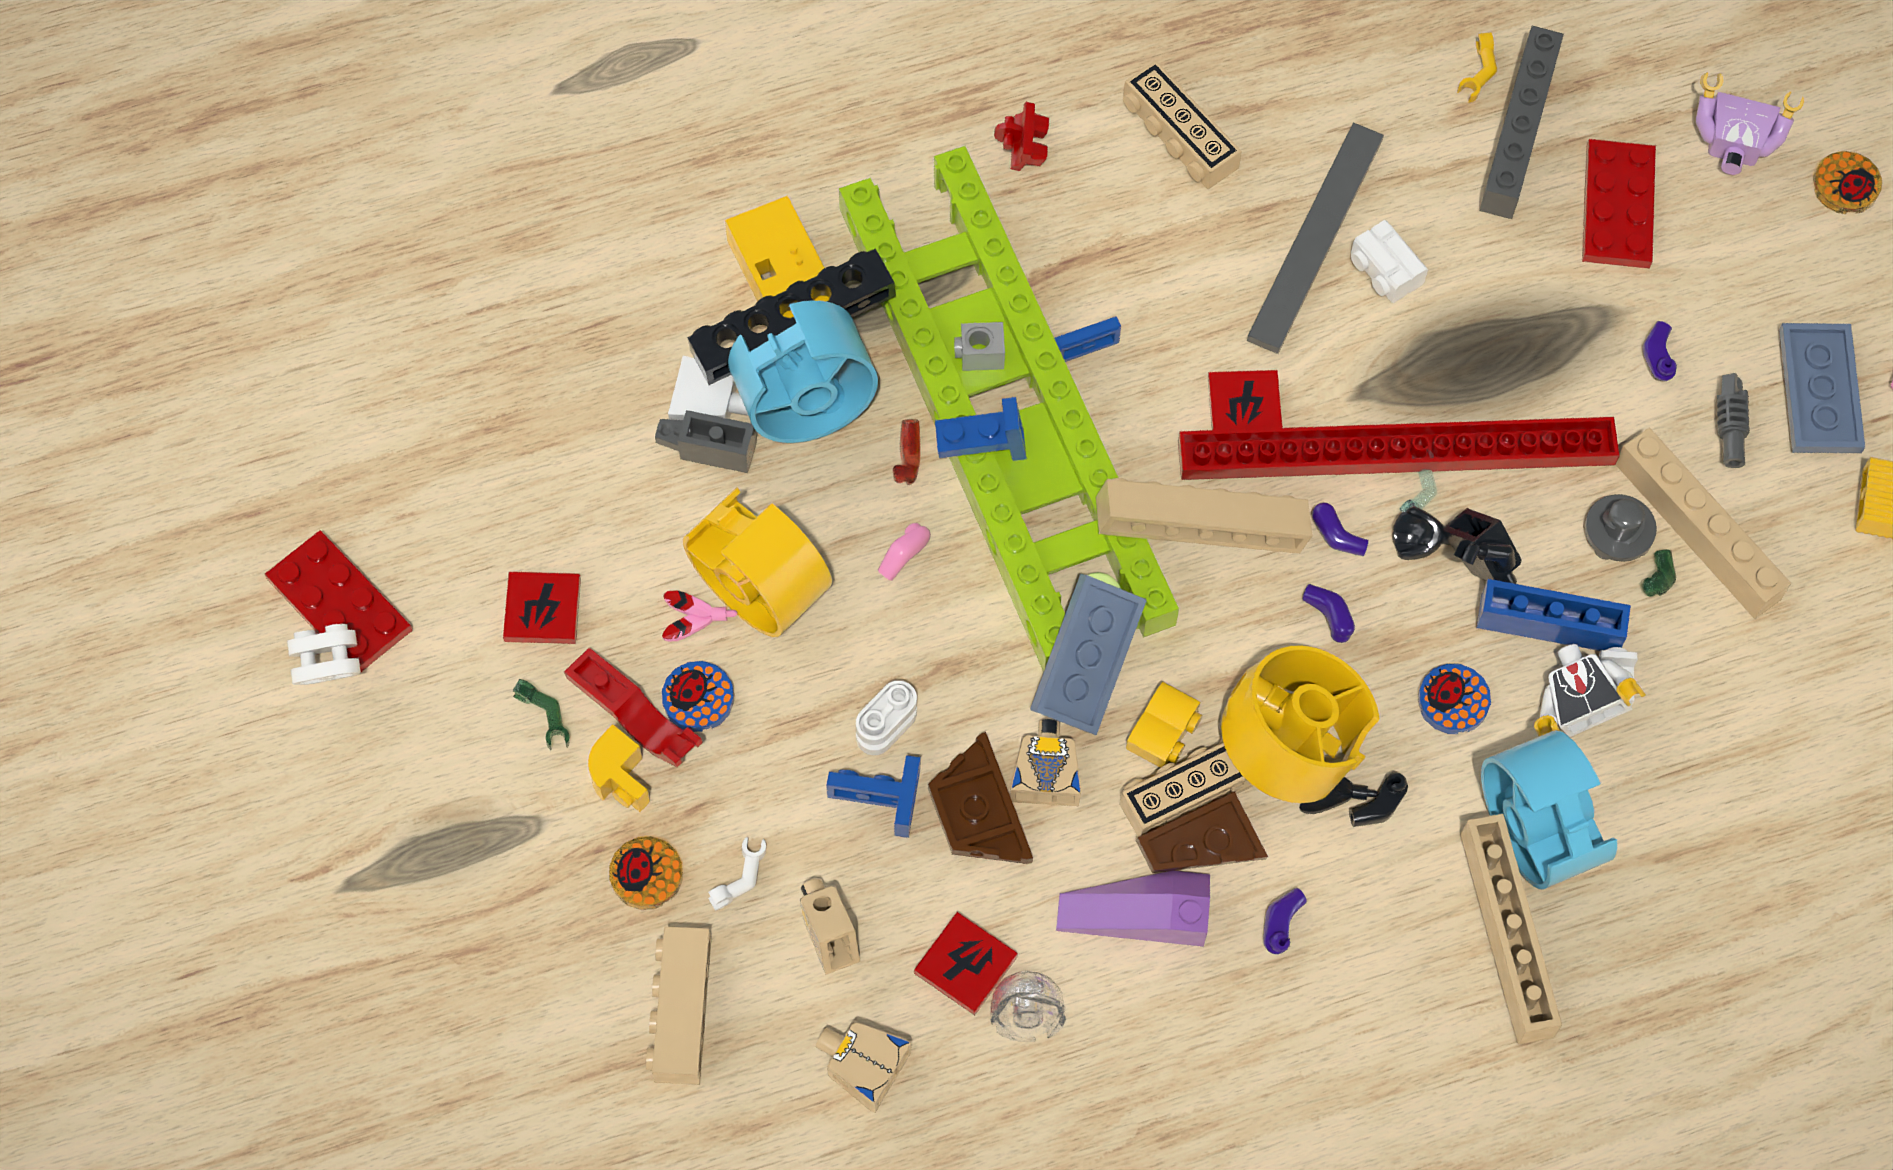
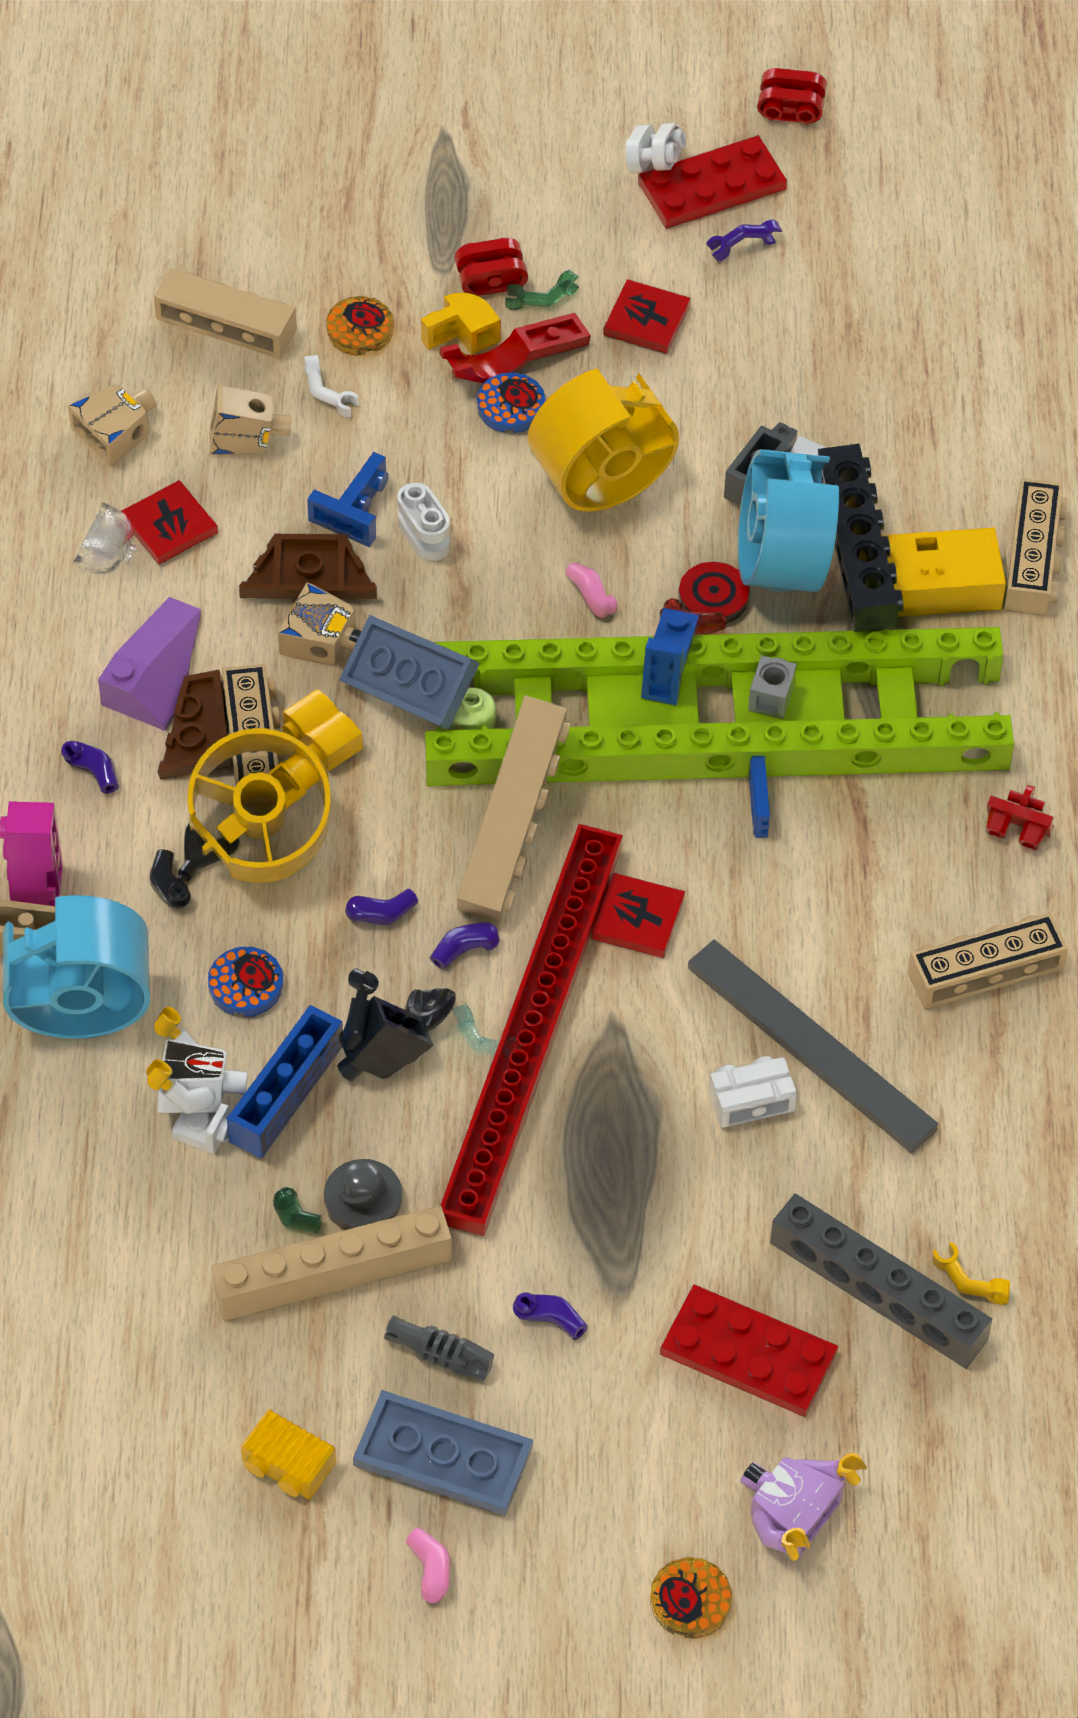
camera: 110 degrees right, 10 degrees down
none -> dark pink wedge [0,801,63,906]
none -> red brick [454,238,528,296]
none -> red tile [678,561,750,625]
none -> dark purple arm [706,219,783,261]
none -> red brick [757,68,827,124]
none -> tan brick [1004,478,1068,616]

